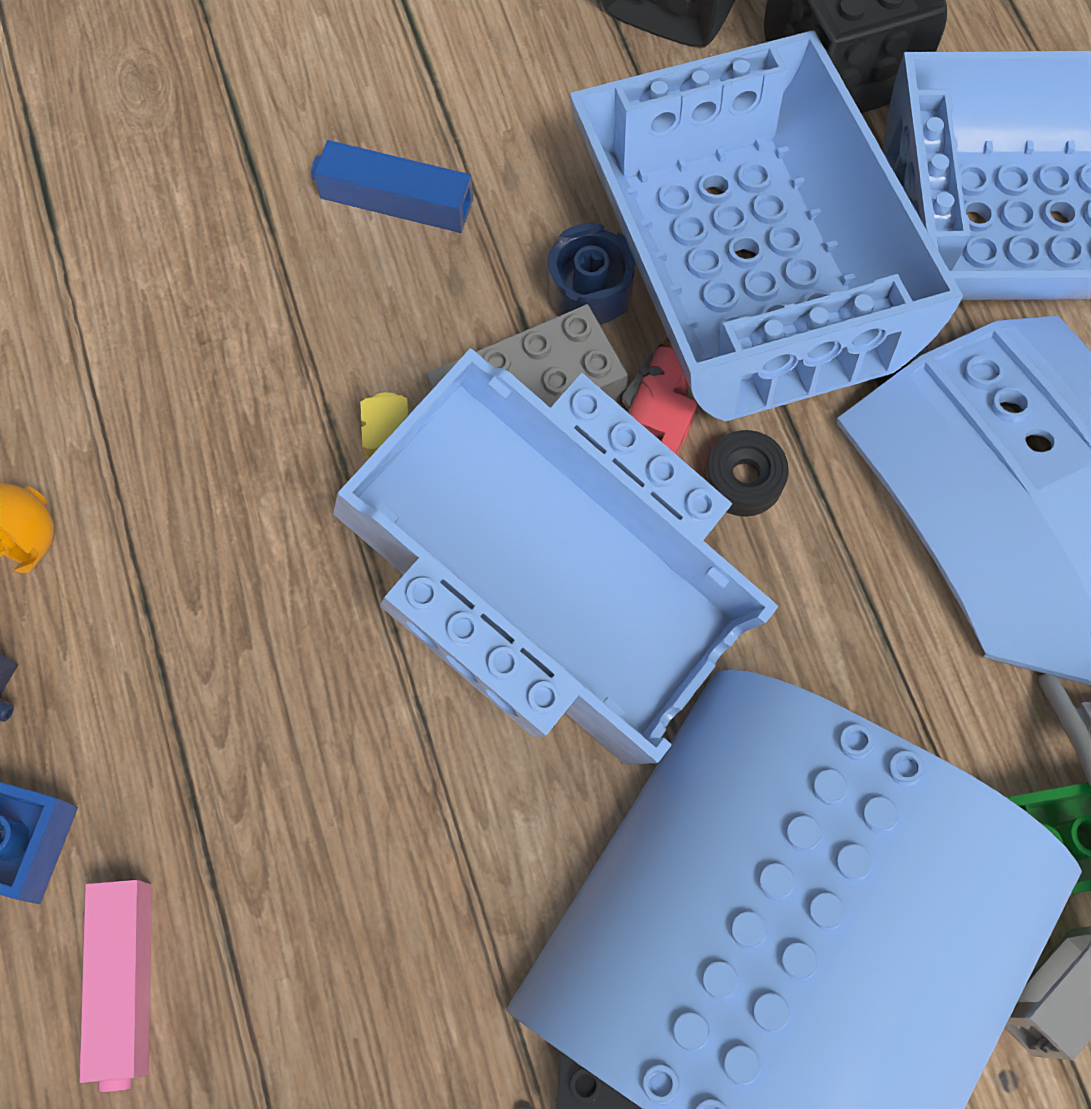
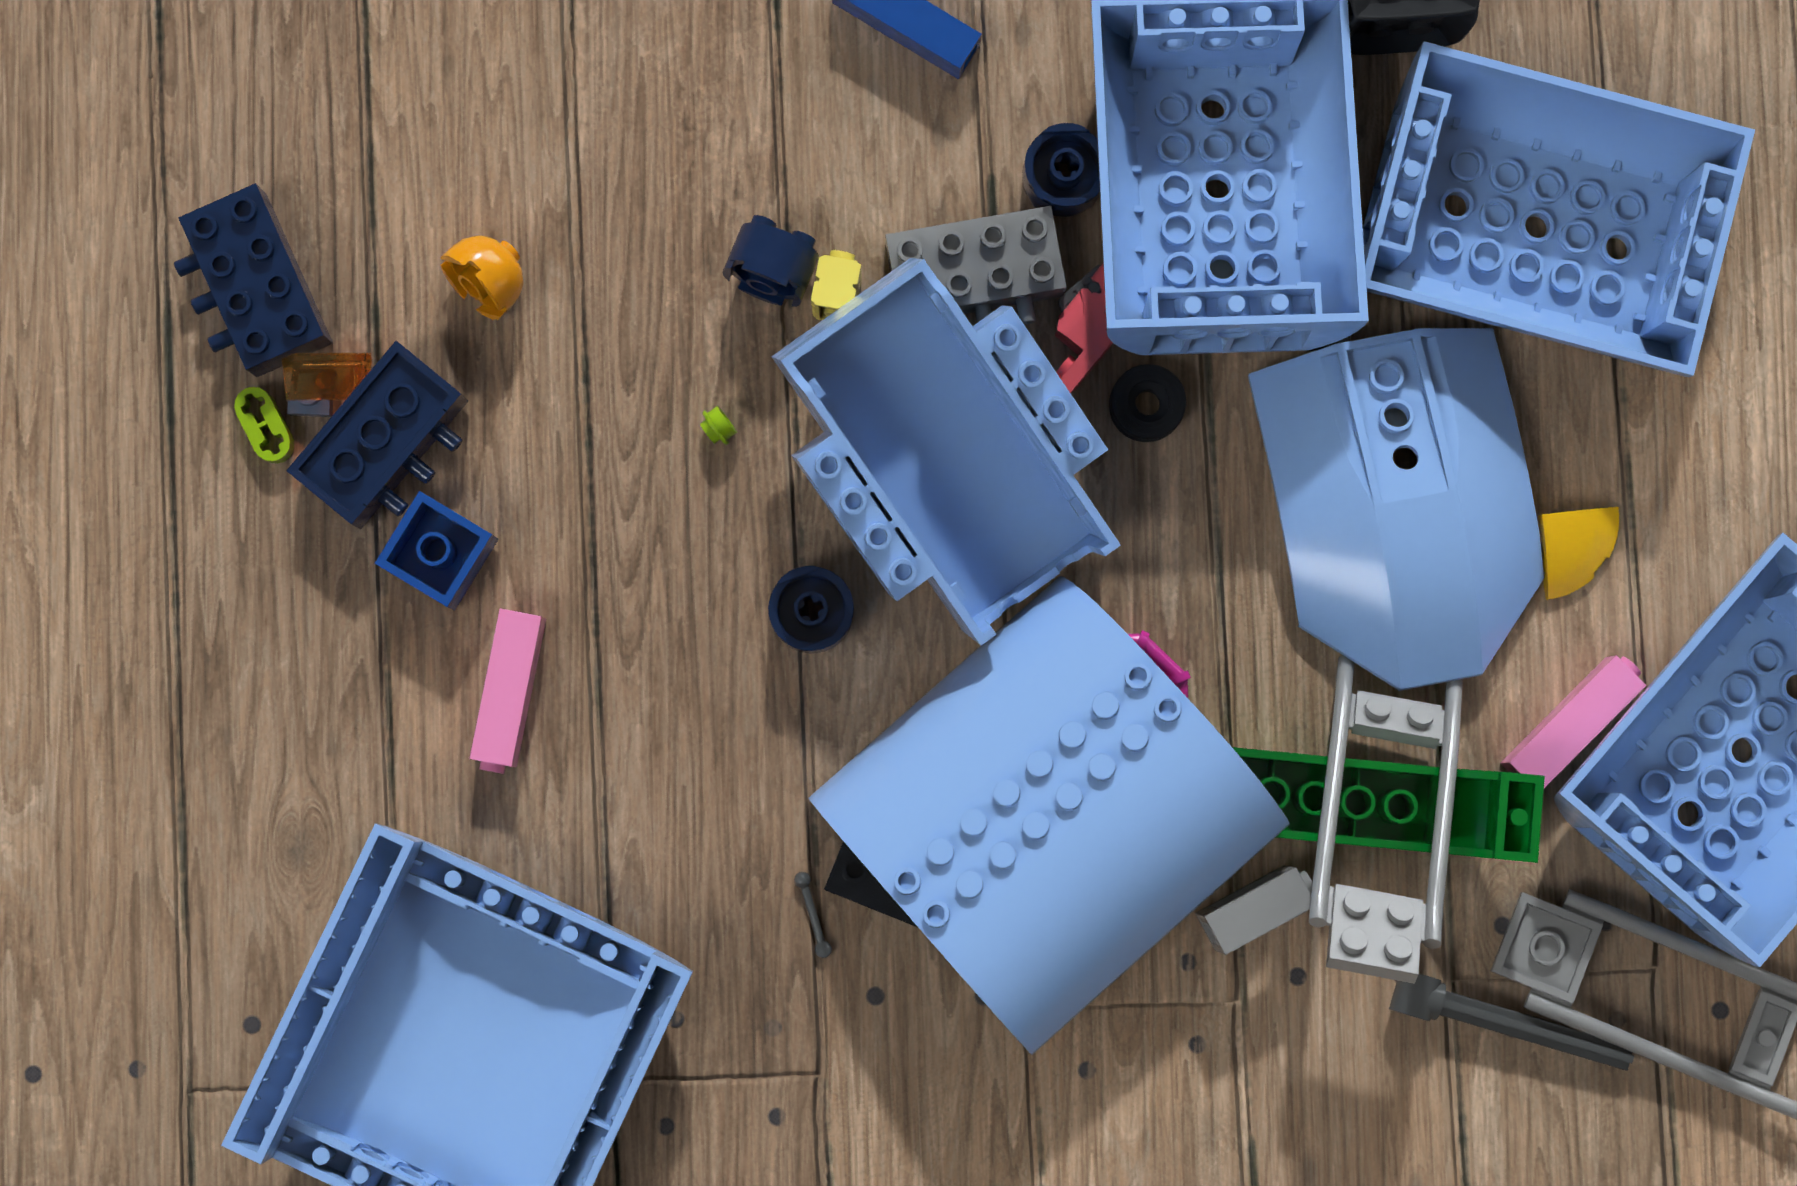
camera: 10 degrees right, 15 degrees up
none -> lime plate [700,406,737,445]
none -> dark blue brick [722,215,819,307]
none -> dark blue brick [768,566,854,654]

